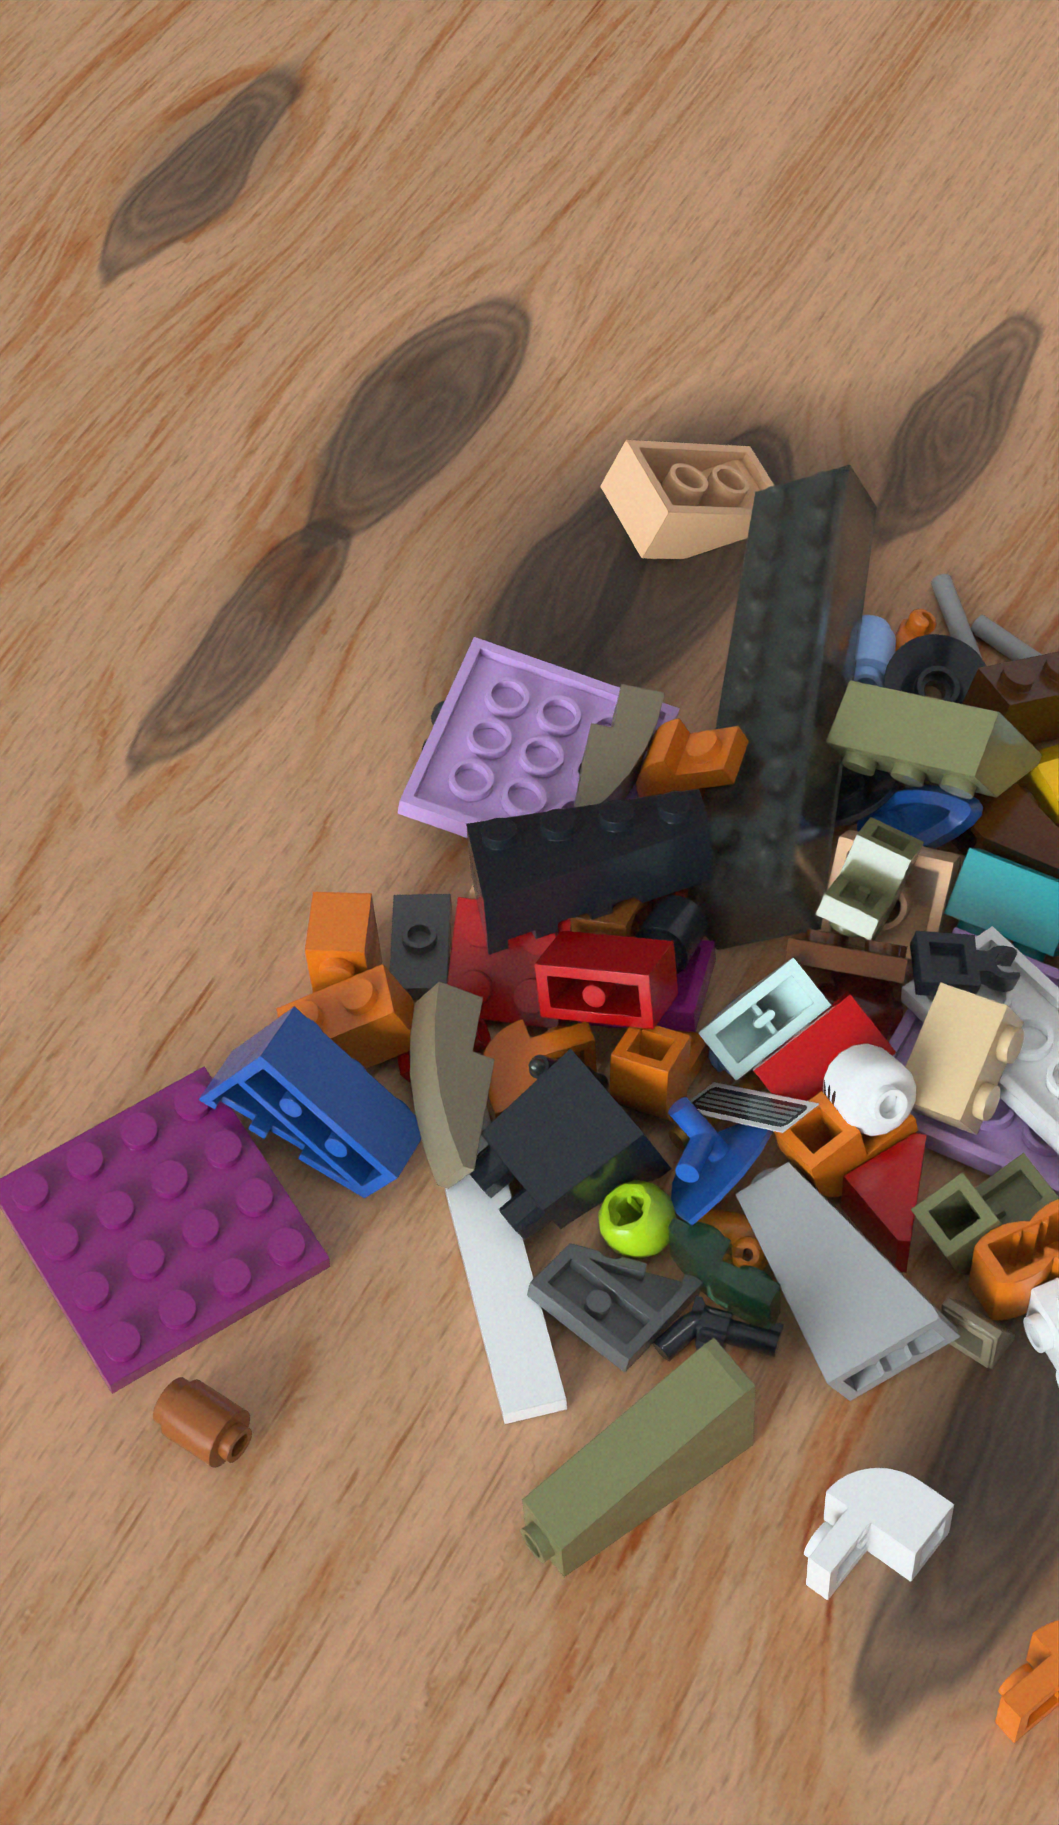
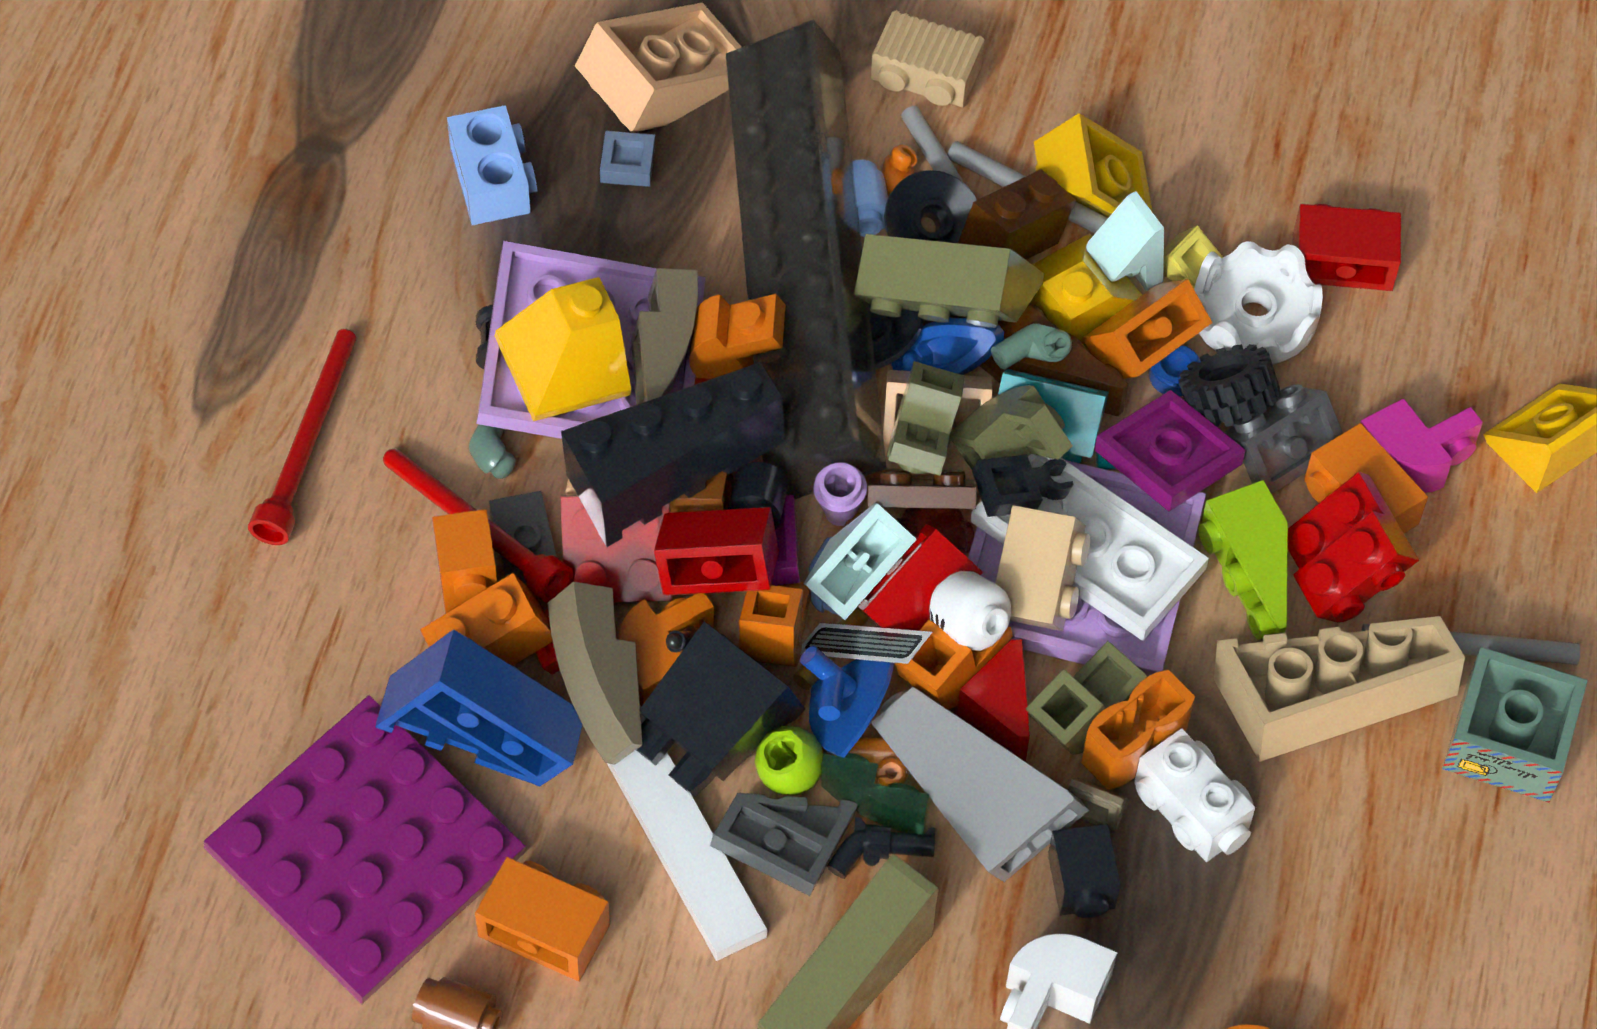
camera: 20 degrees left, 5 degrees up
none -> red piece [248,329,357,545]
none -> red piece [383,449,573,603]
none -> light blue brick [447,105,537,225]
none -> sand green arm [469,424,516,479]
none -> orange brick [475,857,610,982]
none -> yellow slope [494,277,631,421]
none -> sand blue plate [600,131,655,187]
none -> lavender cone [813,462,867,526]
none -> tan brick [871,10,985,108]
none -> olive brick [949,385,1073,470]
none -> sand green arm [991,324,1072,369]
none -> black brick [1048,824,1121,918]

